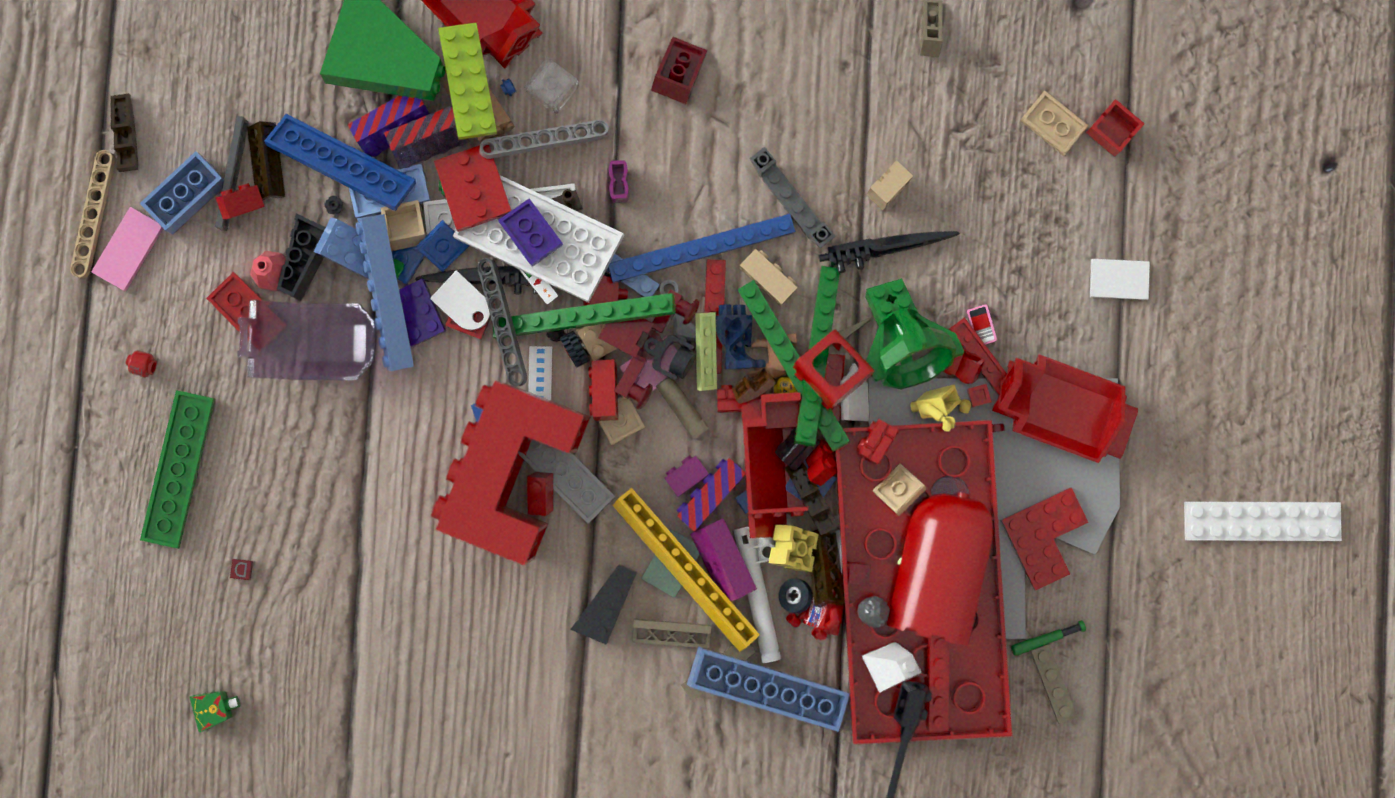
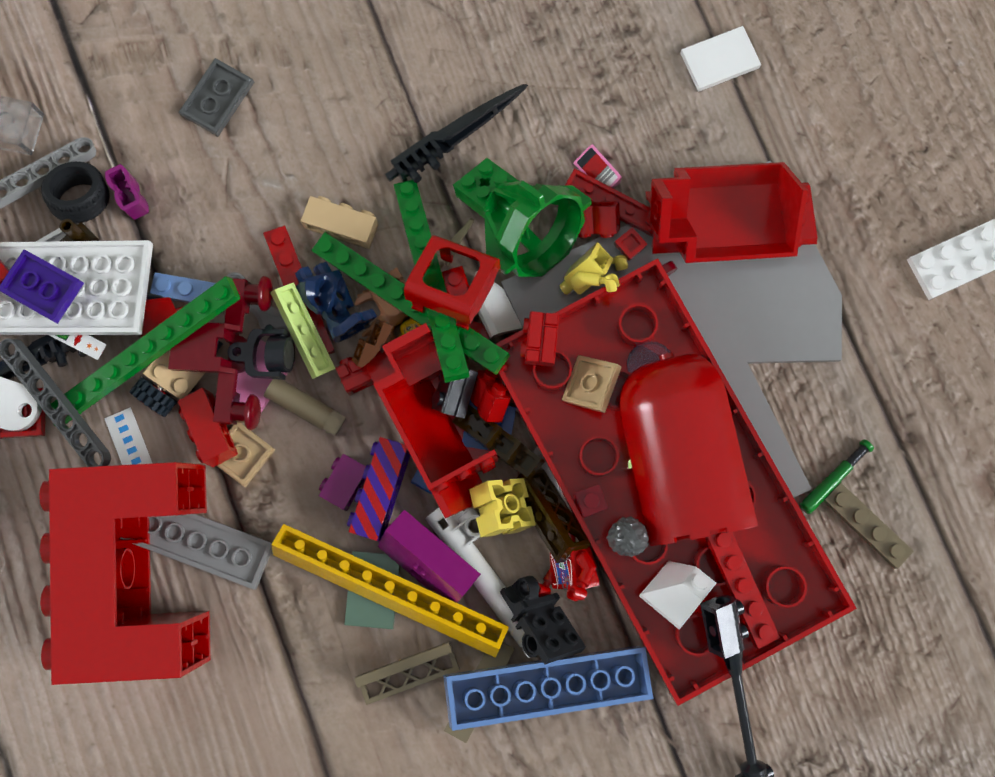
camera: 25 degrees left, 5 degrees down
red brick [527,472,554,516] -> none
black plate [546,330,565,342] -> none
black wedge [570,564,637,645] -> none
blue plate [608,214,796,283] -> none
dark red slope [651,36,708,104] -> none
dark grey slope [750,147,835,248] -> none
black bush [779,578,813,613] -> none
tan piece [867,160,913,210] -> none
red plate [1001,487,1089,591] -> none
none -> black tyre [41,161,110,224]
none -> dark grey tile [178,58,255,137]
none -> black plate [500,576,586,665]

